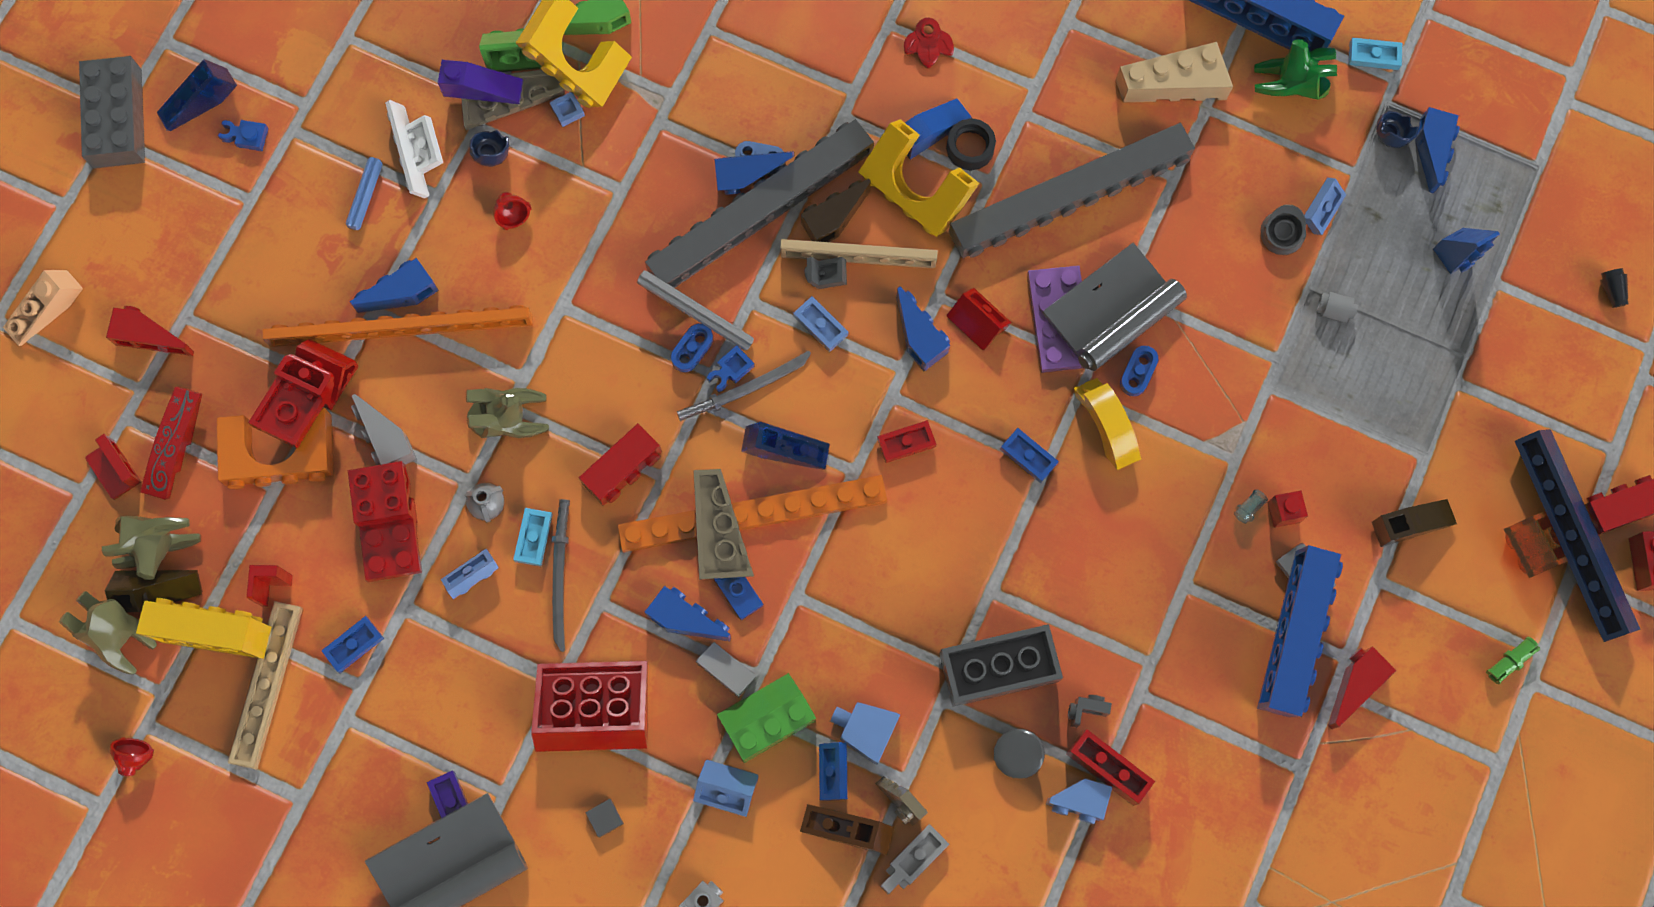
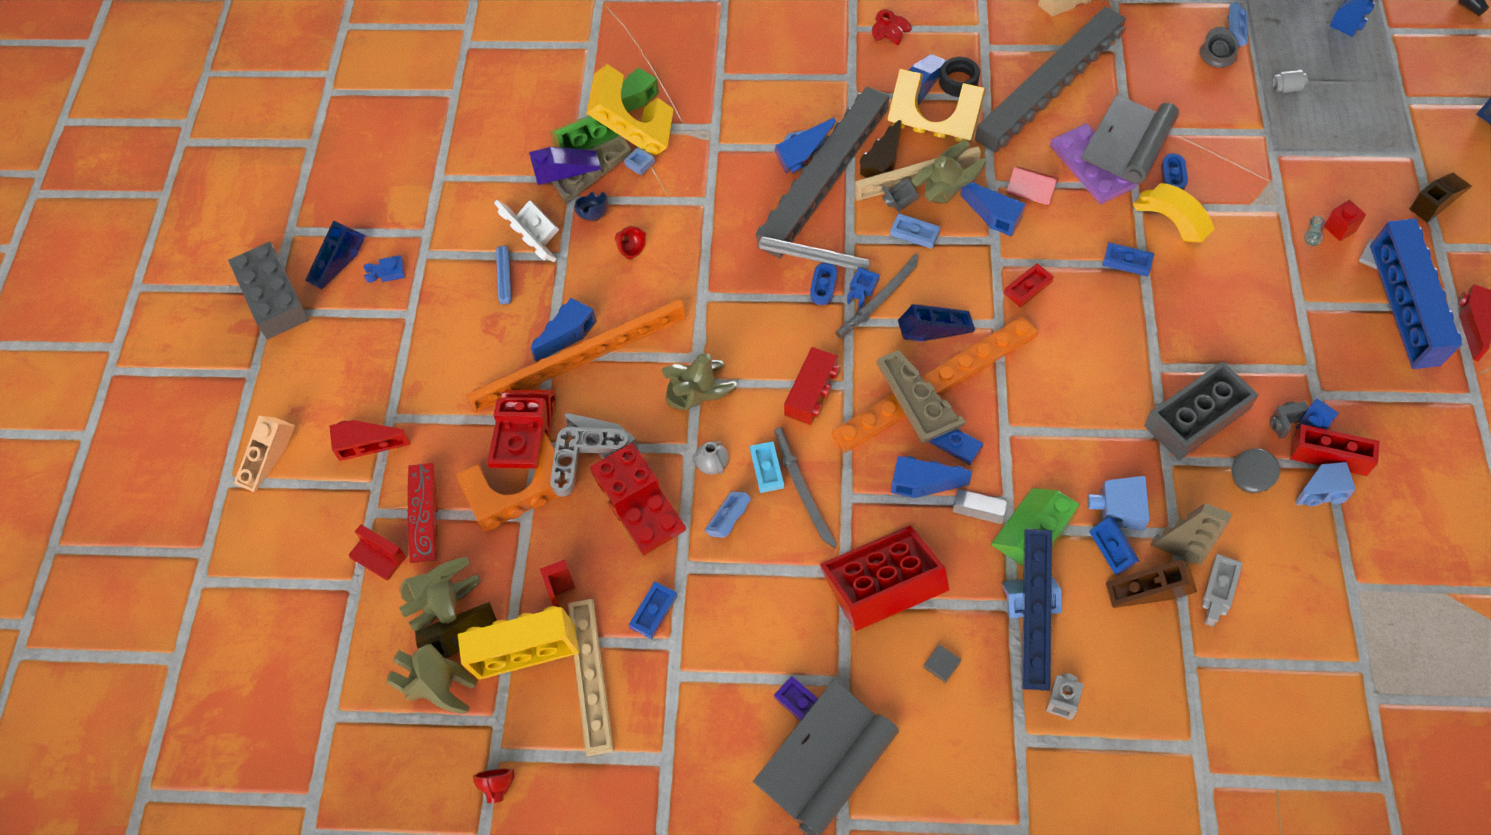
camera: 15 degrees left, 15 degrees down
none -> light grey beam [550,427,629,497]
none -> olive piece [911,140,986,203]
none -> dark blue tile [1021,529,1052,691]
none -> blue plate [1295,398,1339,430]

